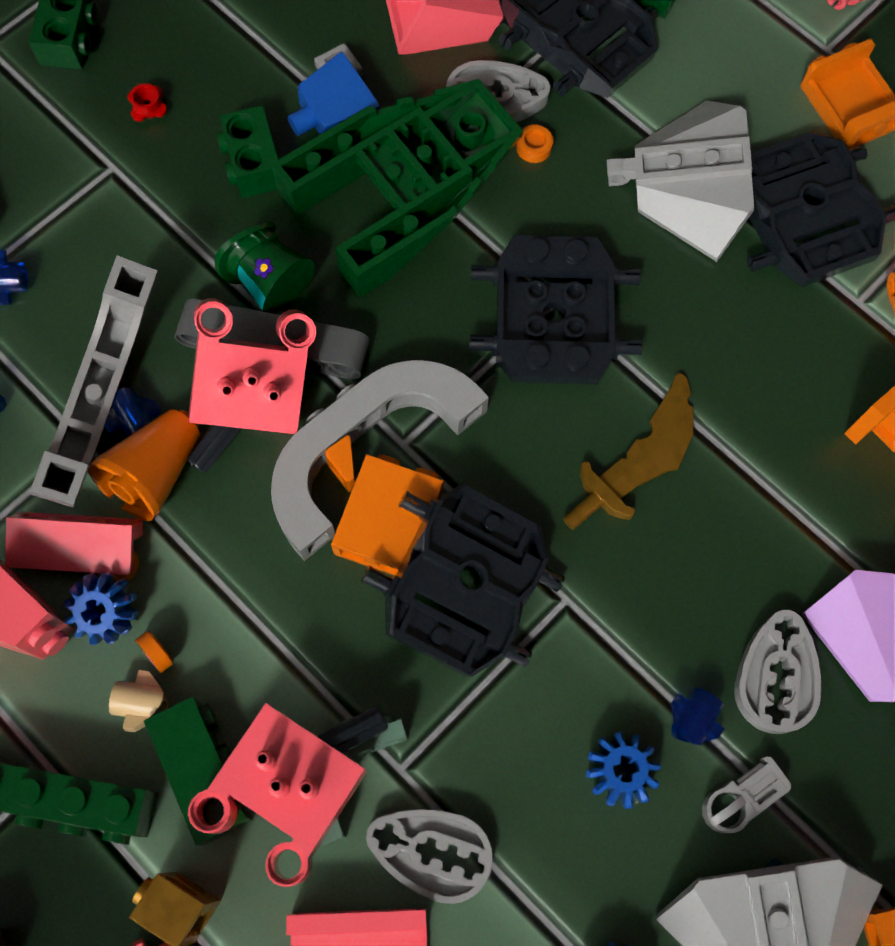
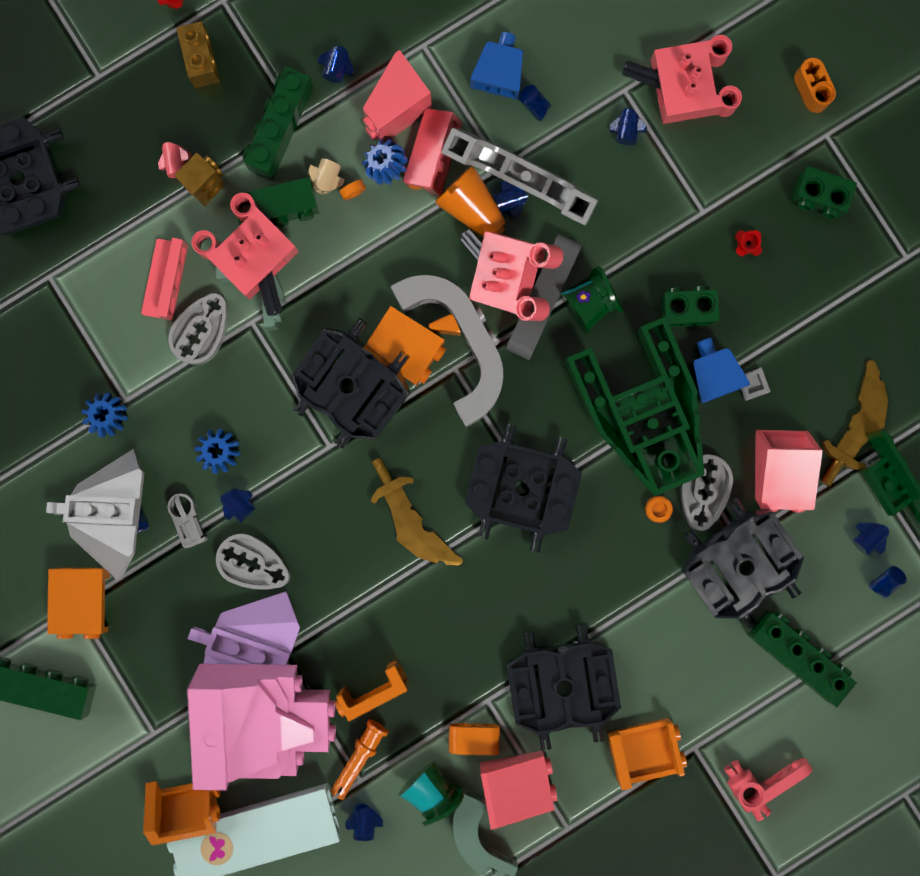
camera: 105 degrees right, 15 degrees up
light grey panel [607,100,754,262] -> none

